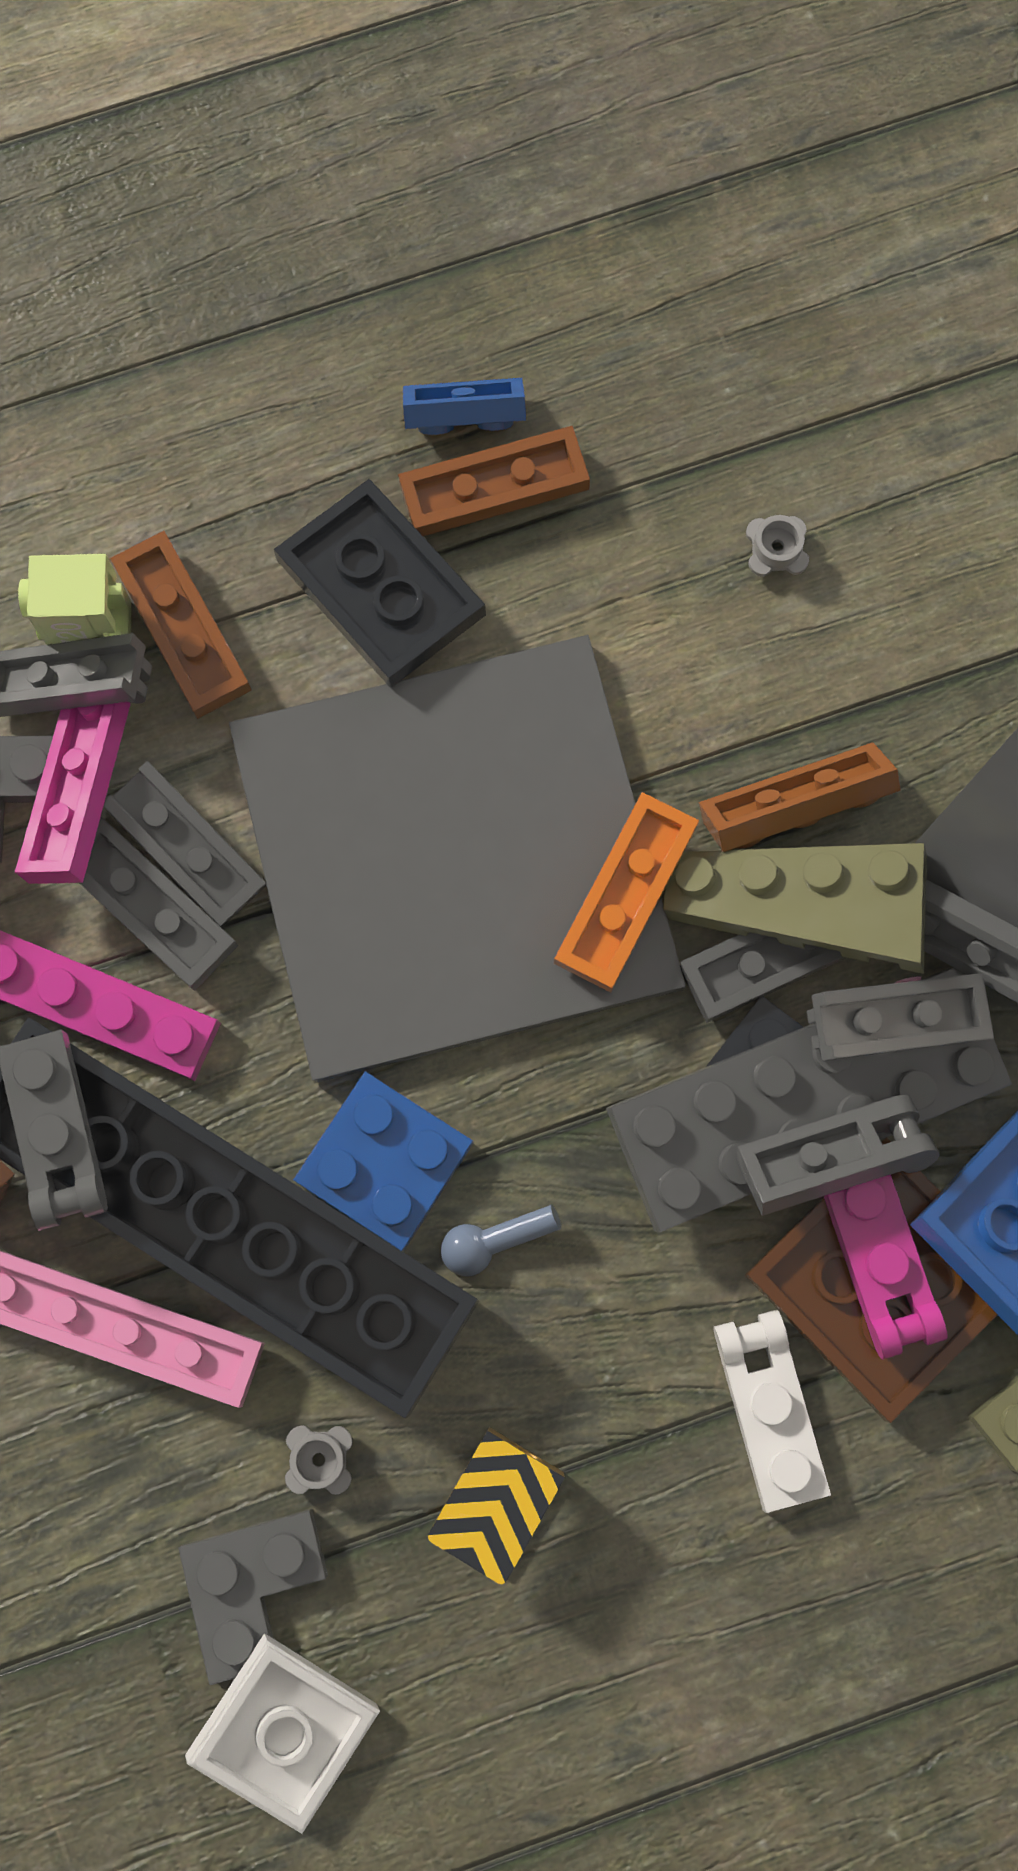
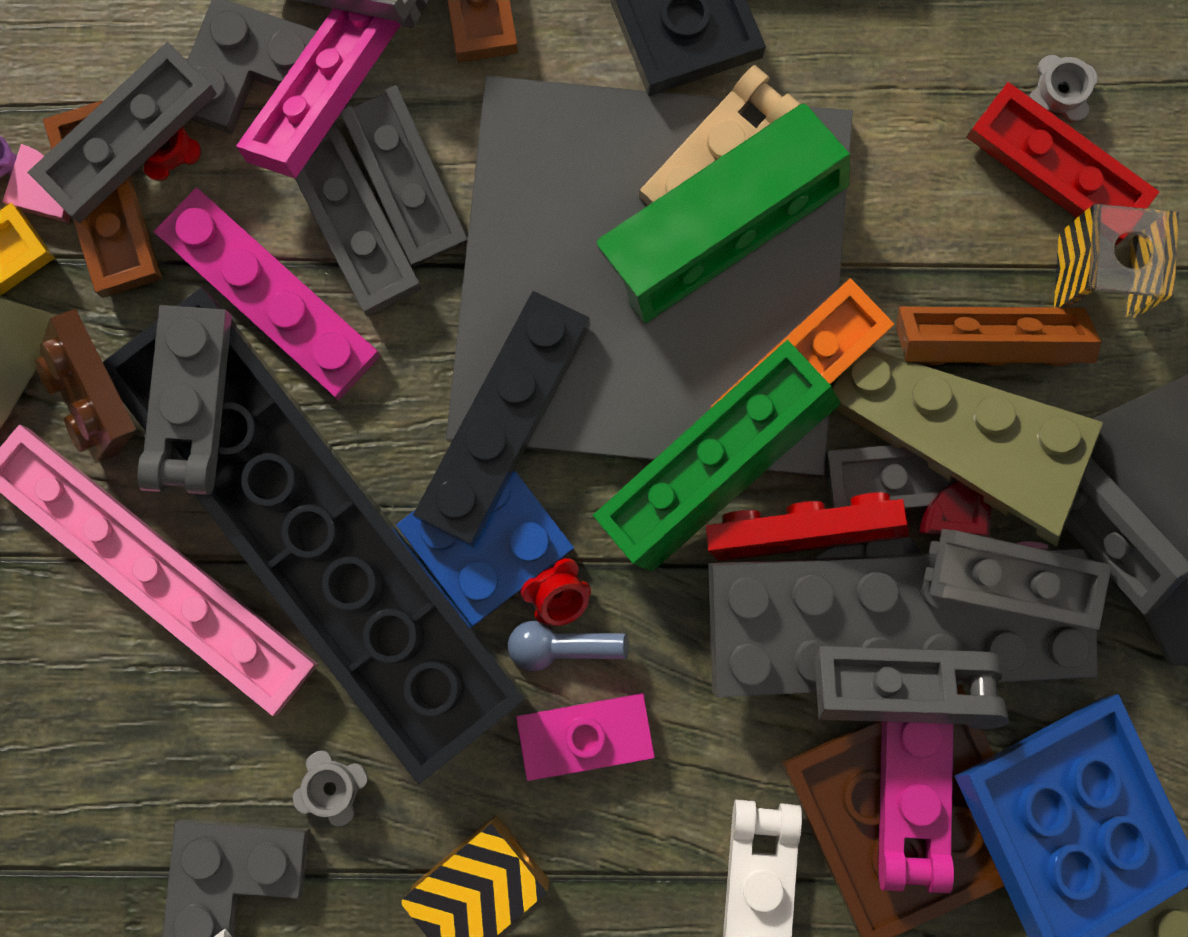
camera: 15 degrees right, 5 degrees up
none -> black plate [413,291,591,548]
none -> dark pink plate [516,693,655,781]
none -> red plate [521,558,591,626]
none -> green panel [592,339,841,572]
none -> green panel [597,104,850,324]
none -> tan plate [639,65,800,205]
none -> red plate [706,492,910,561]
none -> dark red tile [919,481,991,538]
none -> red plate [966,82,1160,246]
none -> clear piece [1054,204,1179,318]

